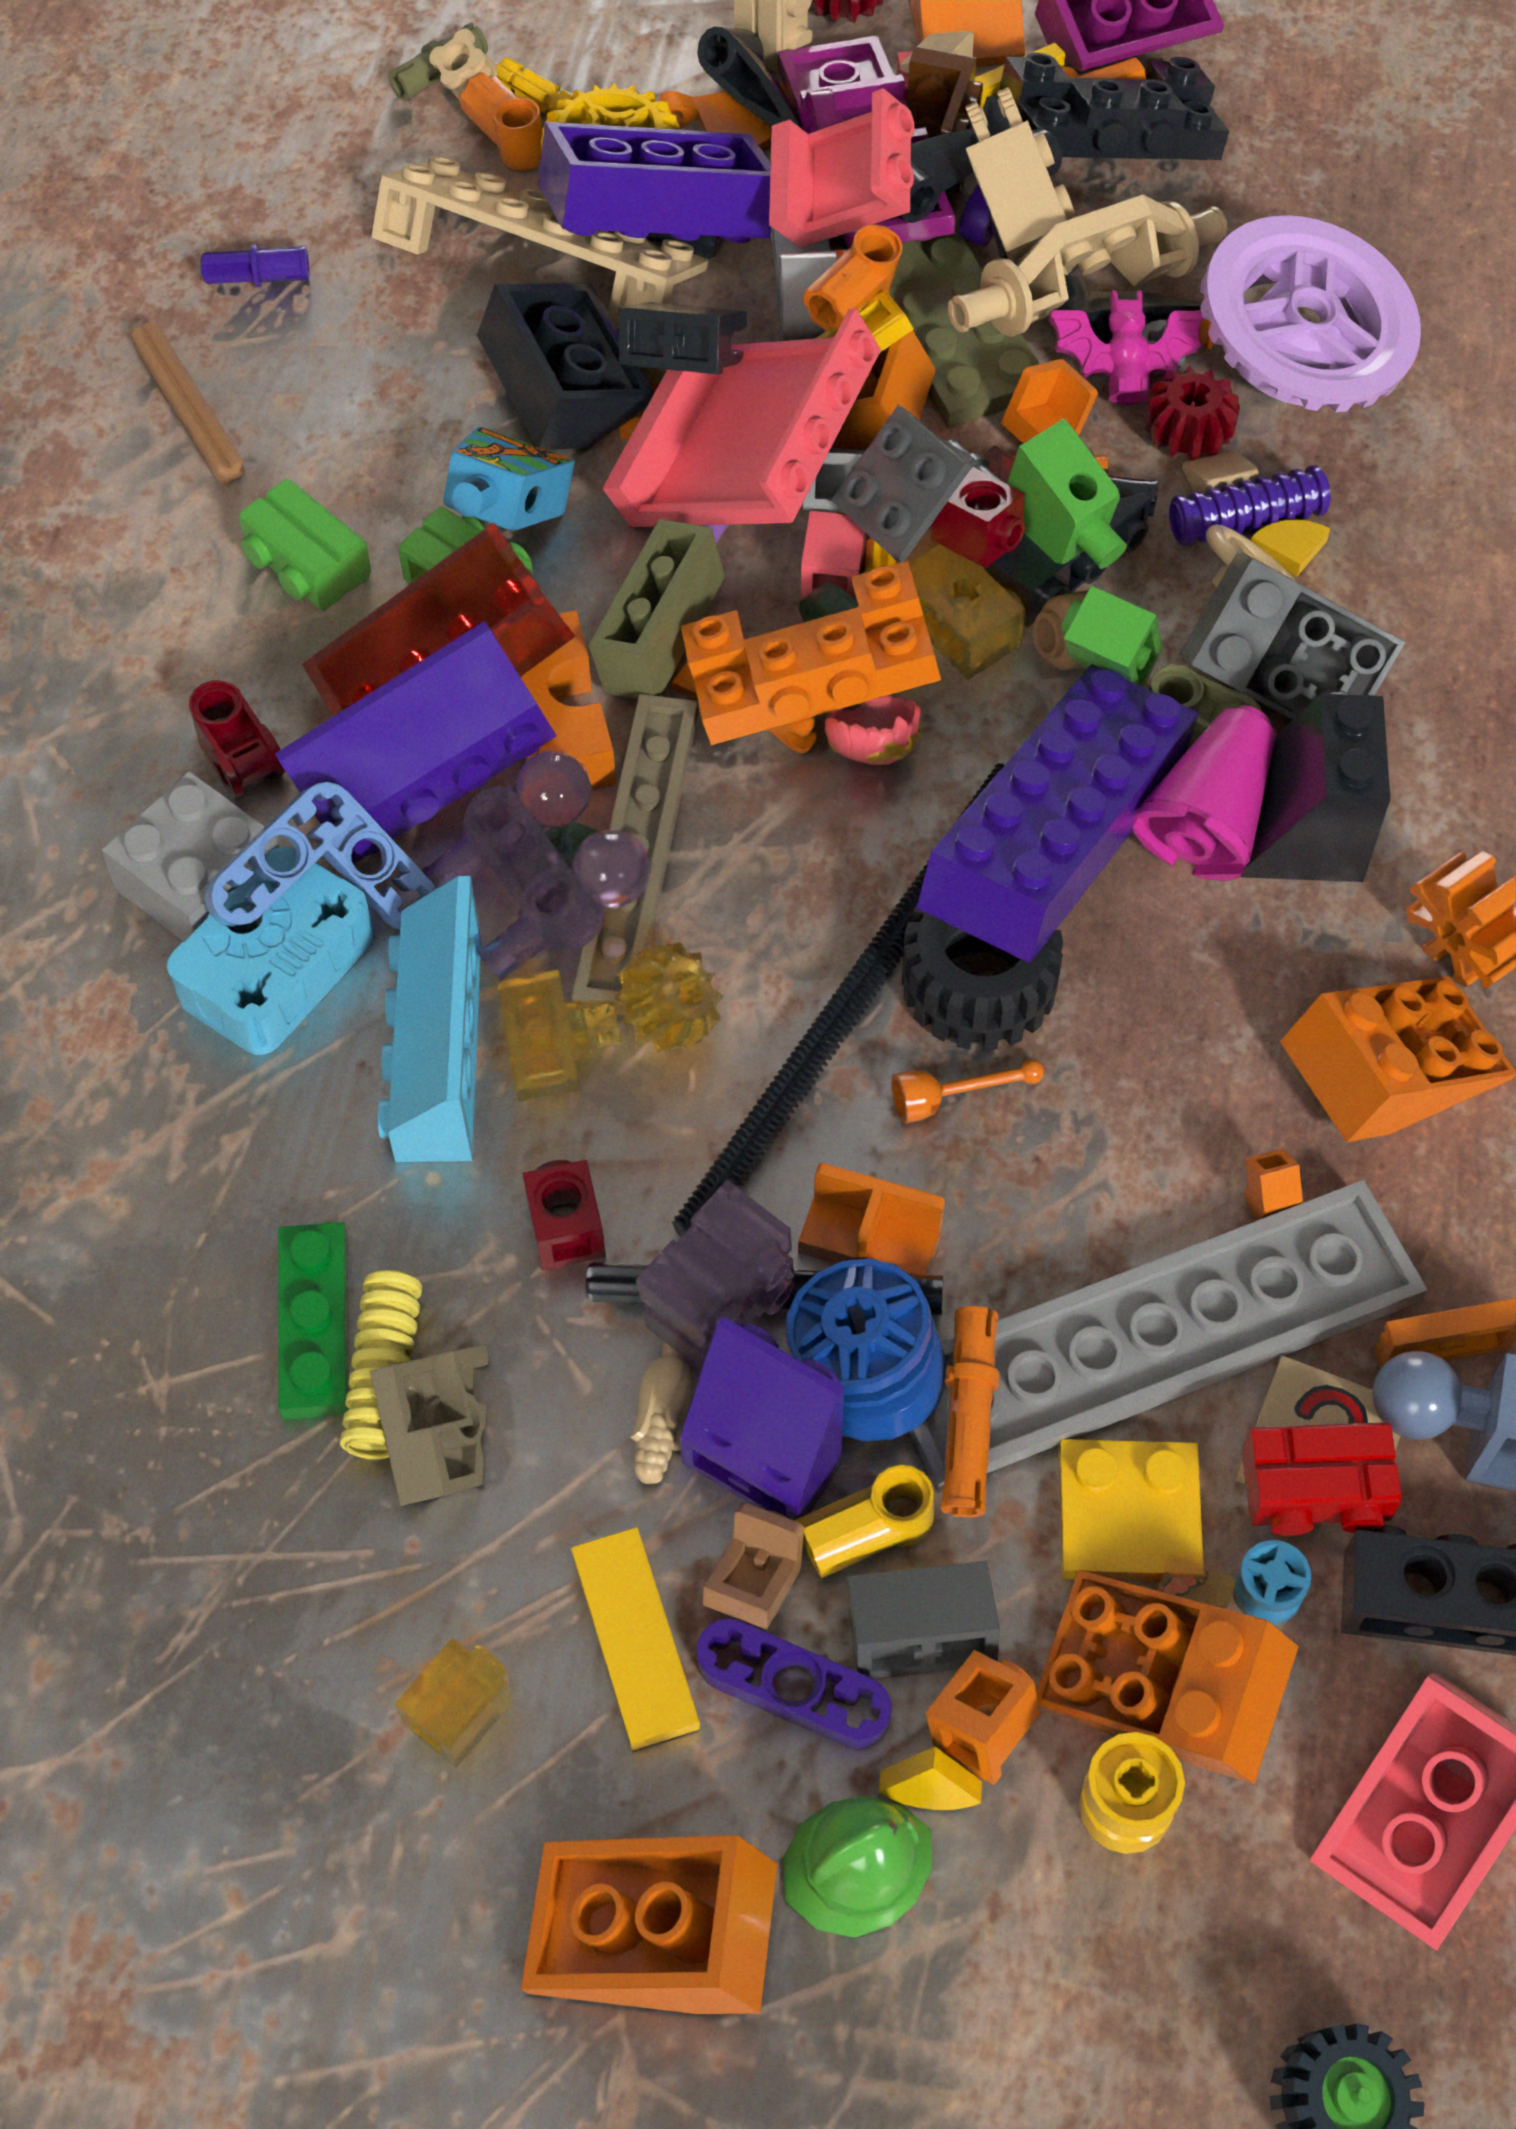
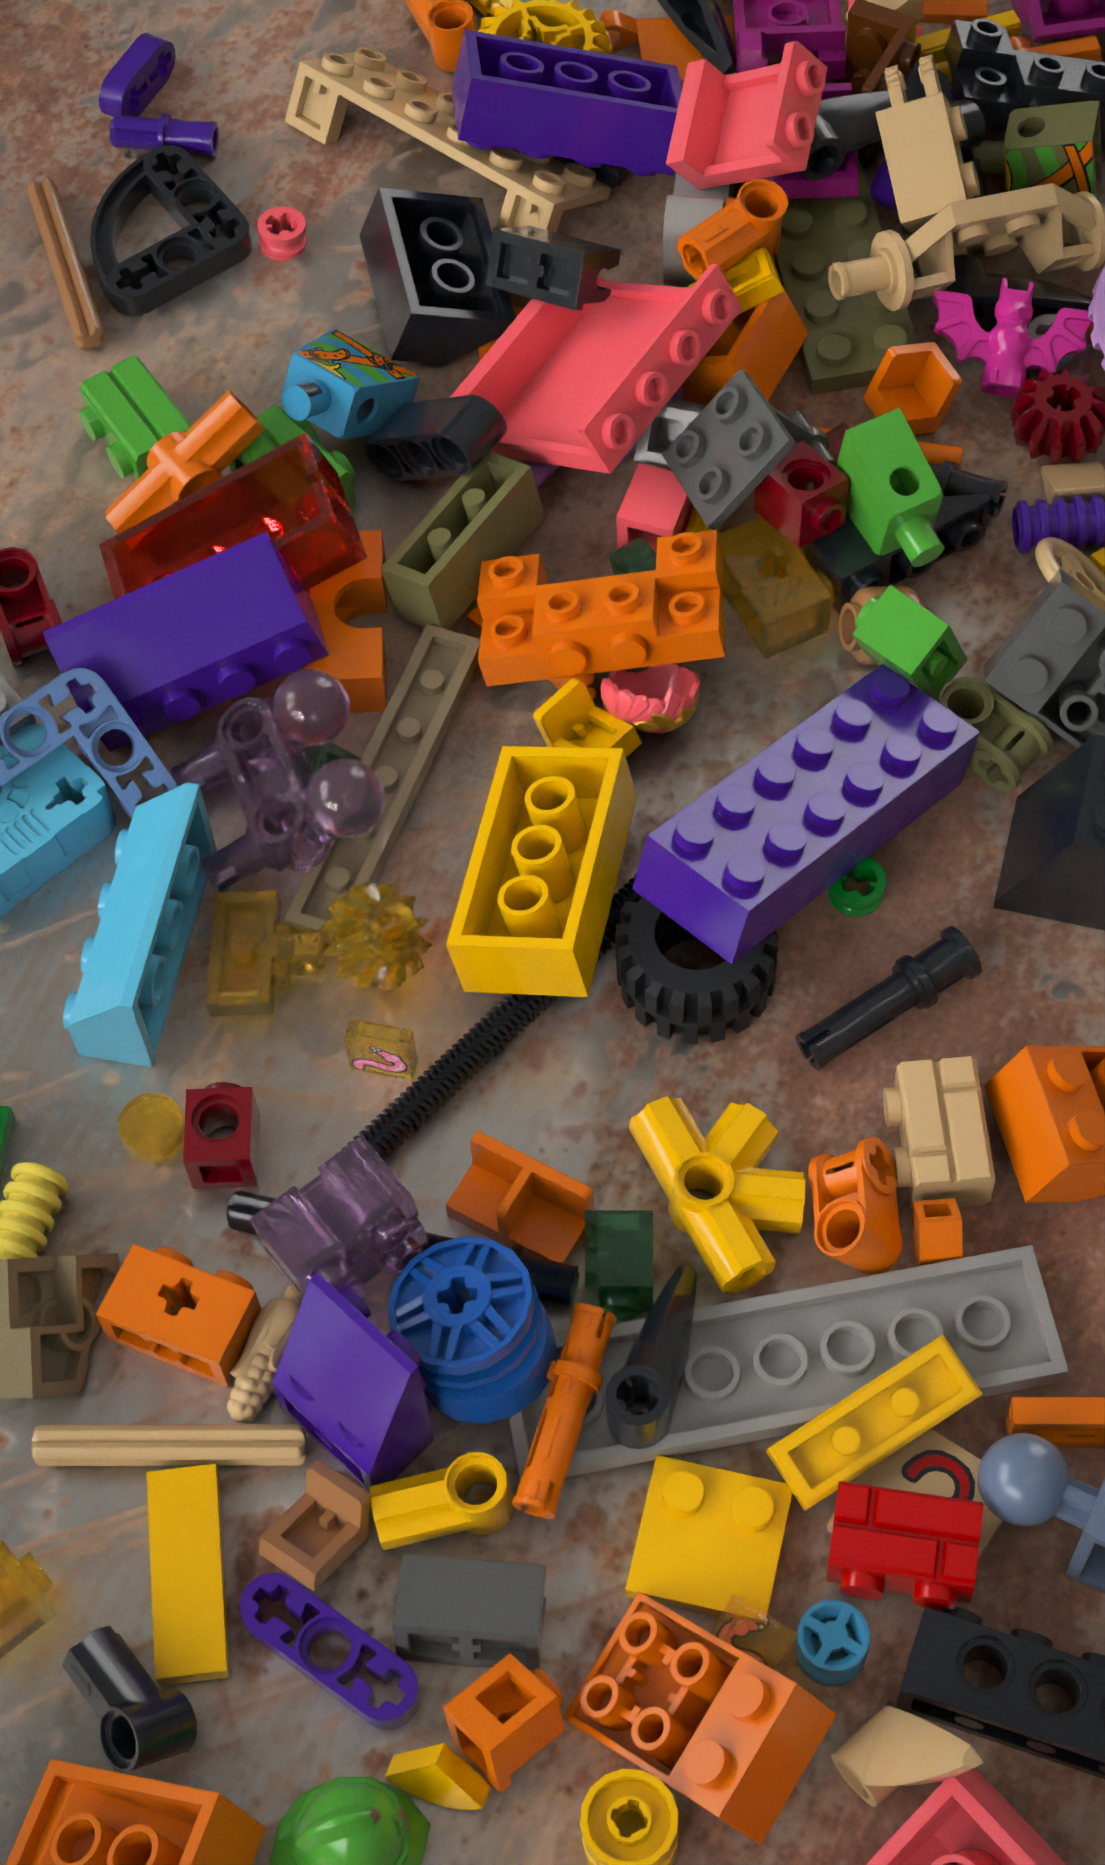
camera: 15 degrees right, 0 degrees up
orange hinge [891,1059,1044,1124] -> none
dark pink cone [1133,705,1276,881] -> none
none -> tan axle [31,1424,307,1466]
none -> black piece [62,1626,197,1773]
none -> black beam [90,145,252,316]
none -> orange brick [96,1243,262,1388]
none -> dark purple beam [99,33,176,117]
none -> orange piece [105,390,265,551]
none -> clear yellow tile [118,1093,185,1162]
none -> coral bush [257,206,307,261]
none -> clear yellow tile [344,1019,418,1081]
none -> black beam [364,395,507,481]
none -> yellow brick [446,746,637,997]
none -> yellow bracket [533,678,642,757]
none -> clear green brick [585,1210,654,1320]
none -> black piece [605,1264,697,1449]
none -> yellow piece [629,1096,806,1294]
none -> yellow tile [766,1335,983,1511]
none -> black pin [795,926,982,1070]
none -> orange piece [808,1136,903,1276]
none -> green bush [828,857,887,917]
none -> tan piece [831,1706,984,1807]
none -> tan brick [883,1056,995,1208]
none -> olive torso [973,101,1102,201]

